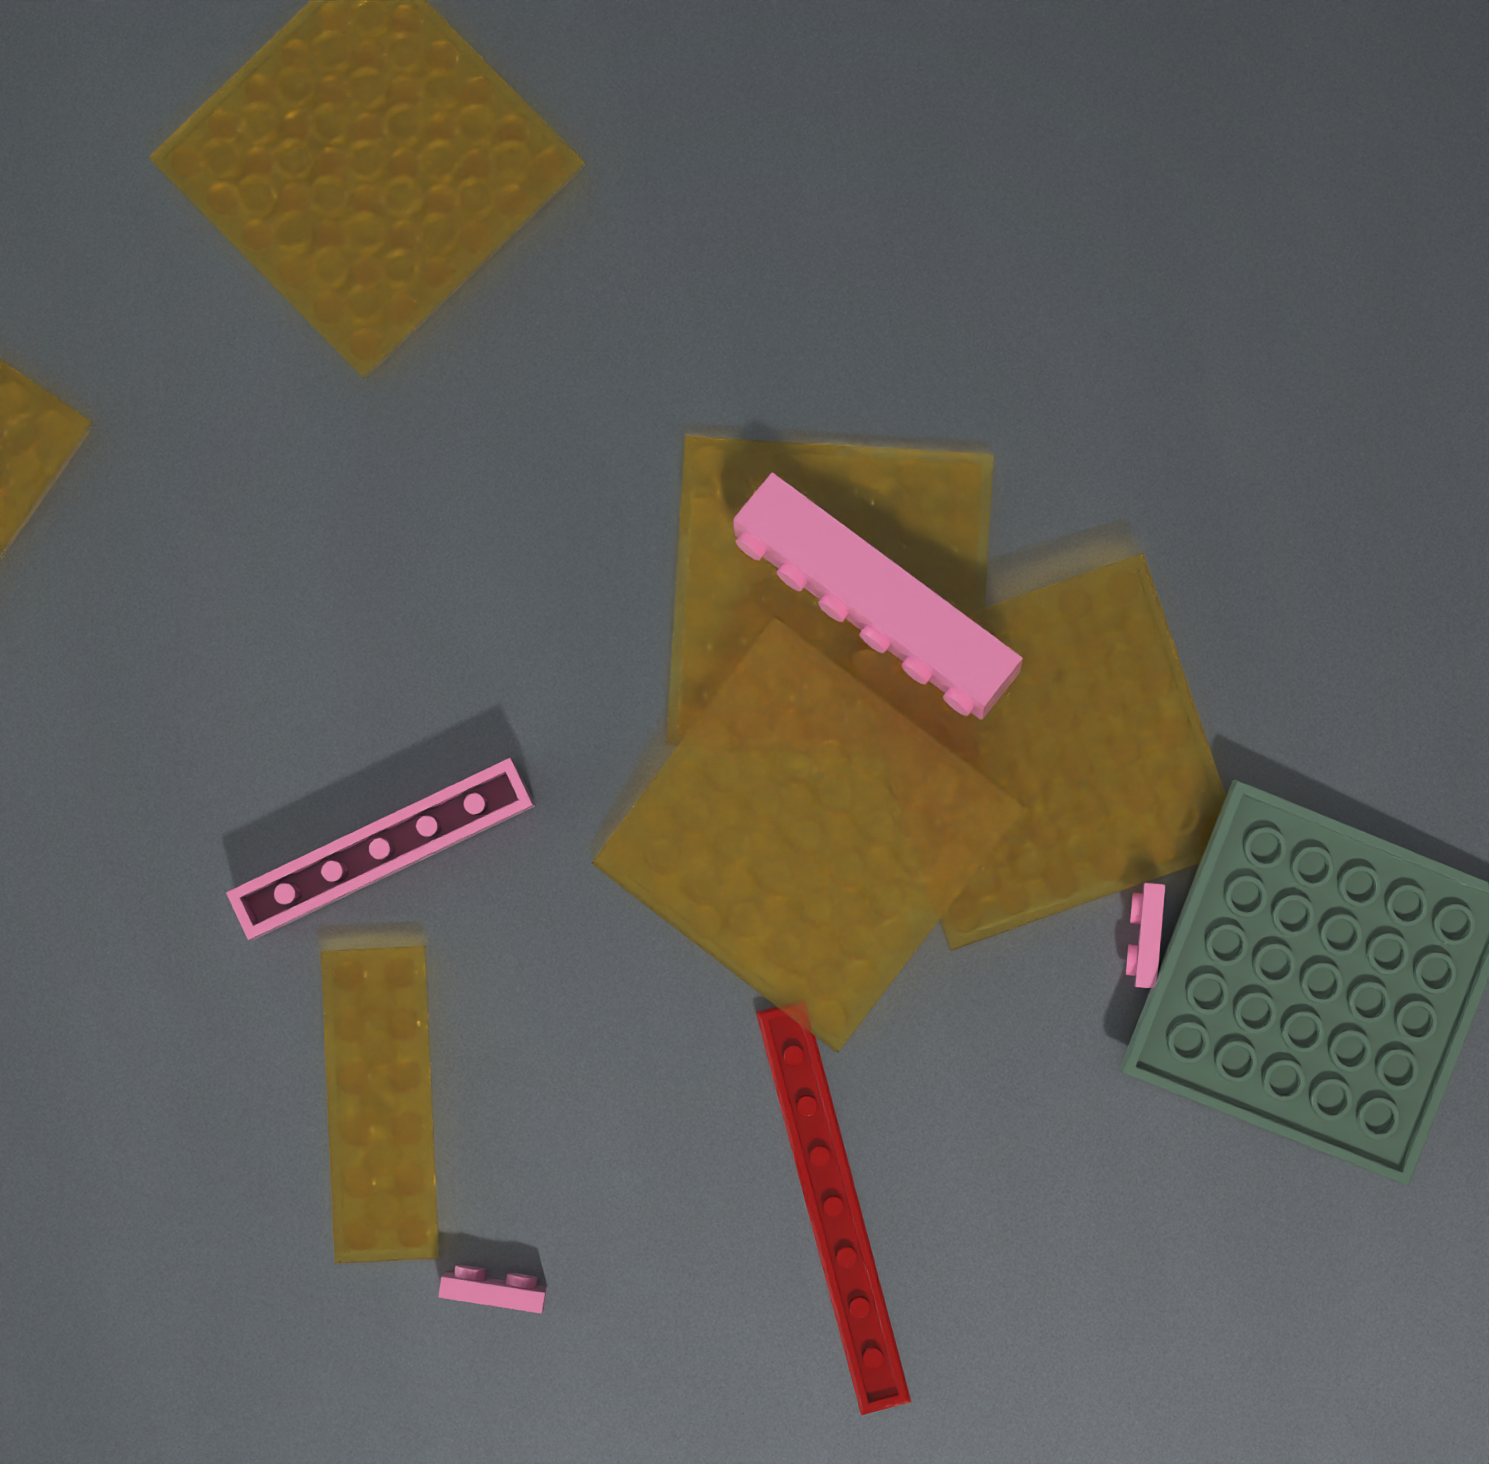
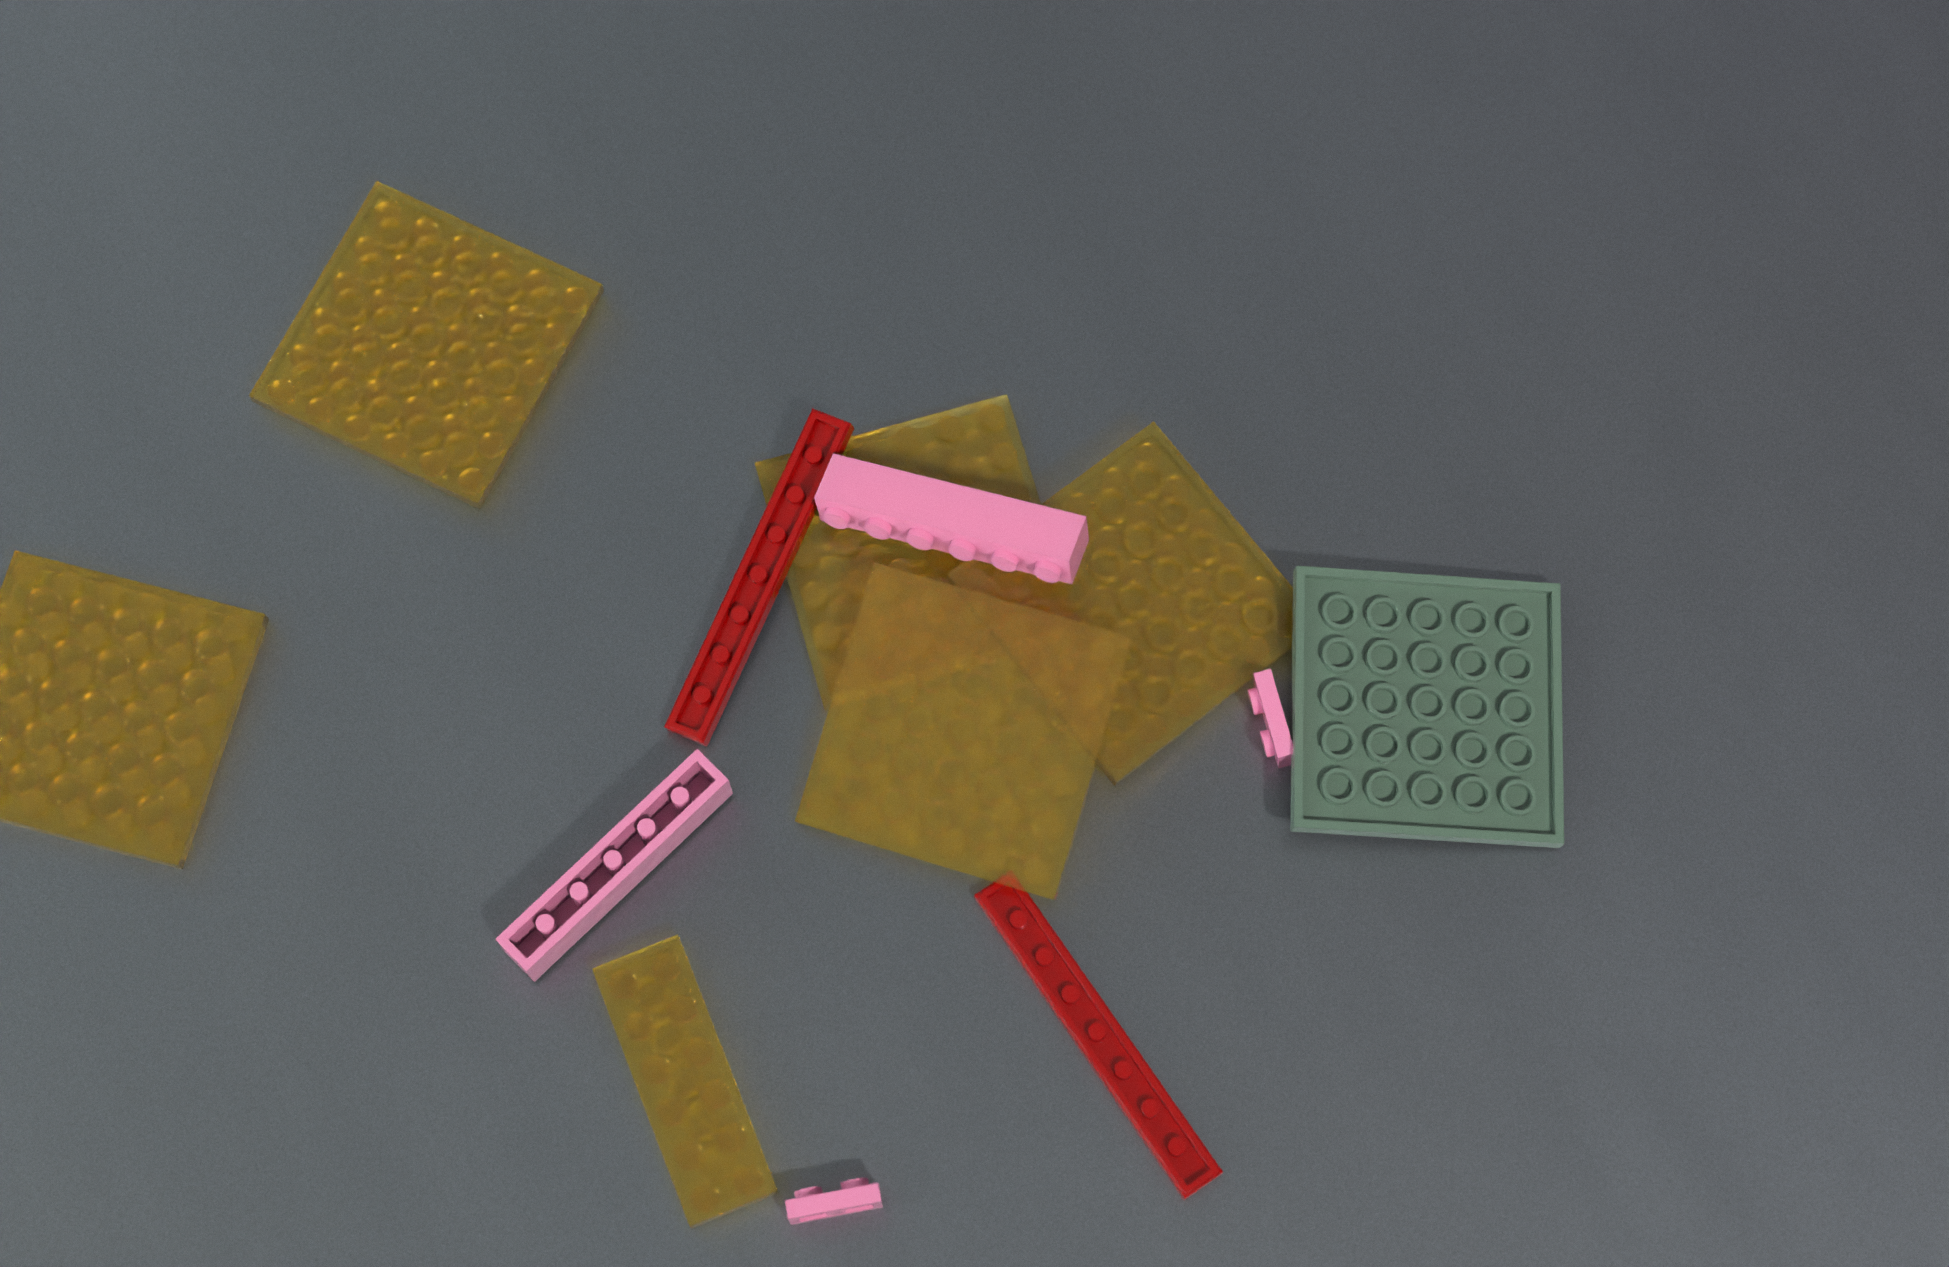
camera: 20 degrees left, 15 degrees down
none -> red tile [664,408,855,747]

